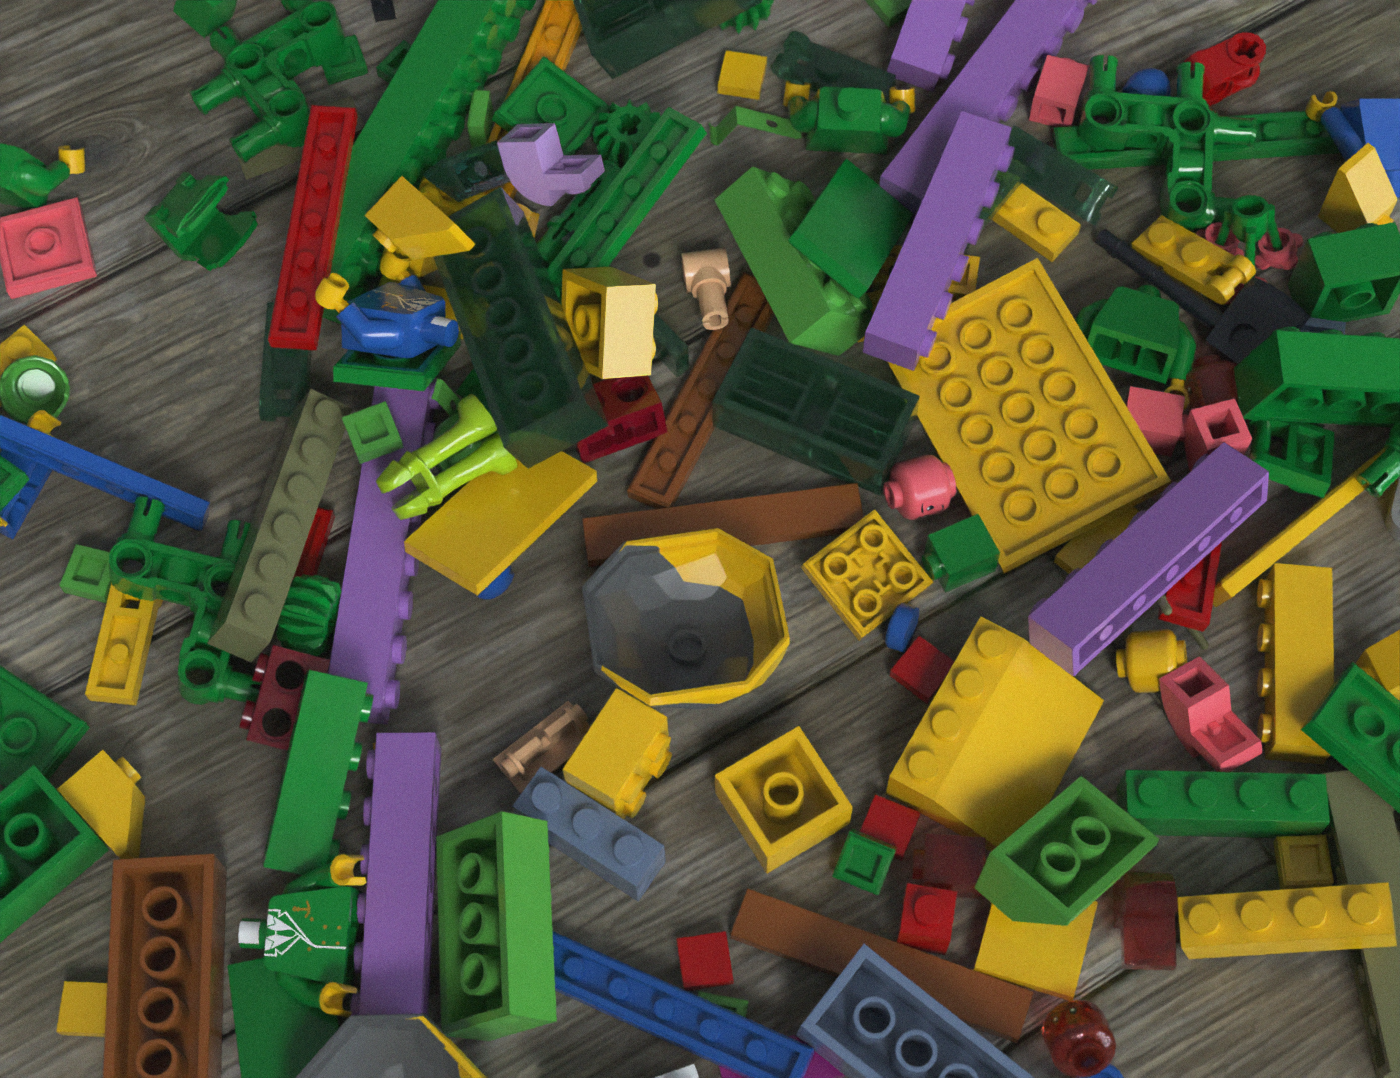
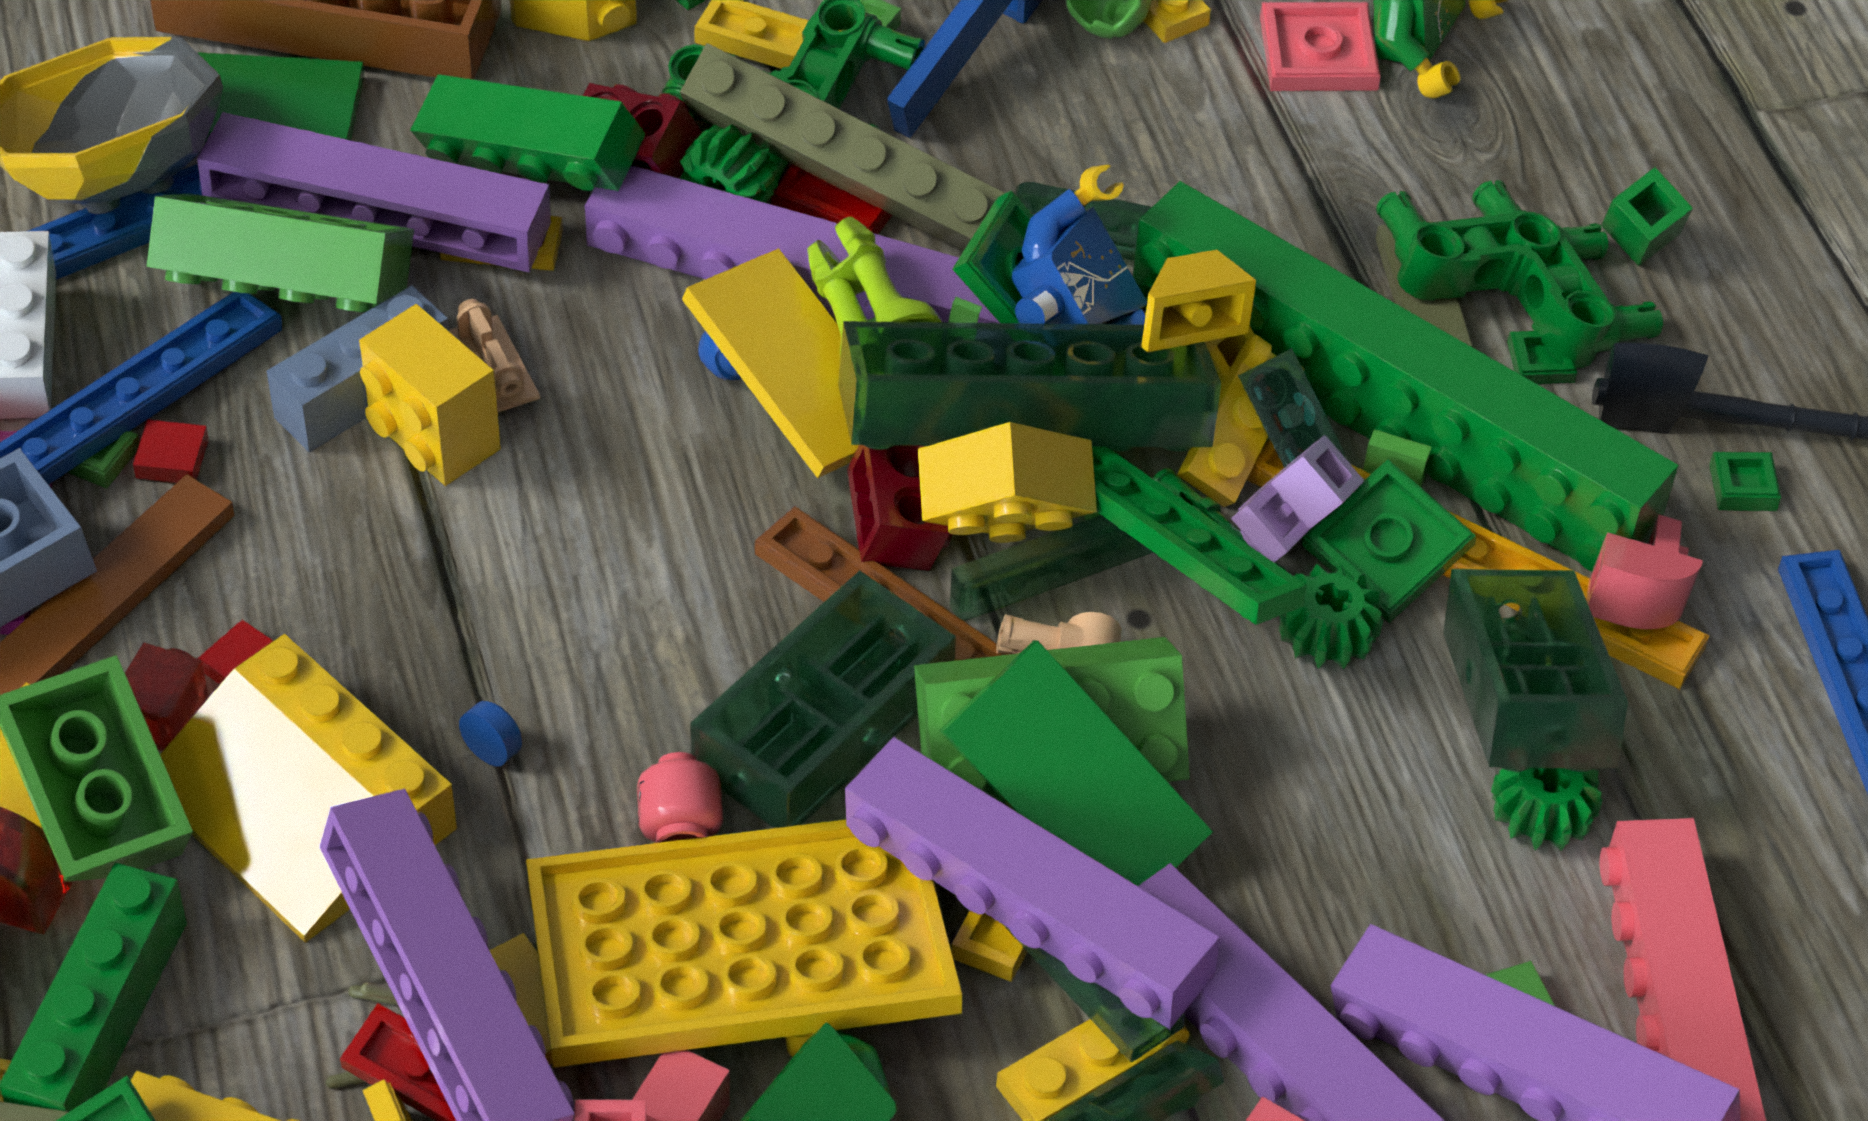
camera: 100 degrees right, 15 degrees down
green piece [144,172,258,271] -> none
green torso [238,854,366,1018] -> none
red tile [268,105,358,351] -> none
bright green plate [342,401,404,464] -> none
dark grey rock [582,528,790,709] -> none
dark orange tile [583,483,864,567] -> none
bright green piece [709,106,802,146] -> none
yellow brick [715,726,853,874] -> none
yellow tile [718,50,767,100] -> none
clear green plate [771,31,896,101] -> none
green torso [782,80,915,155] -> none
yellow tile [800,509,934,641] -> none
green tile [832,828,897,896] -> none
red tile [889,636,955,704] -> none
red brick [897,883,957,955] -> none
green brick [922,514,1000,593] -> none
yellow head [1116,629,1188,693] -> none
coral brick [1159,656,1262,772] -> none

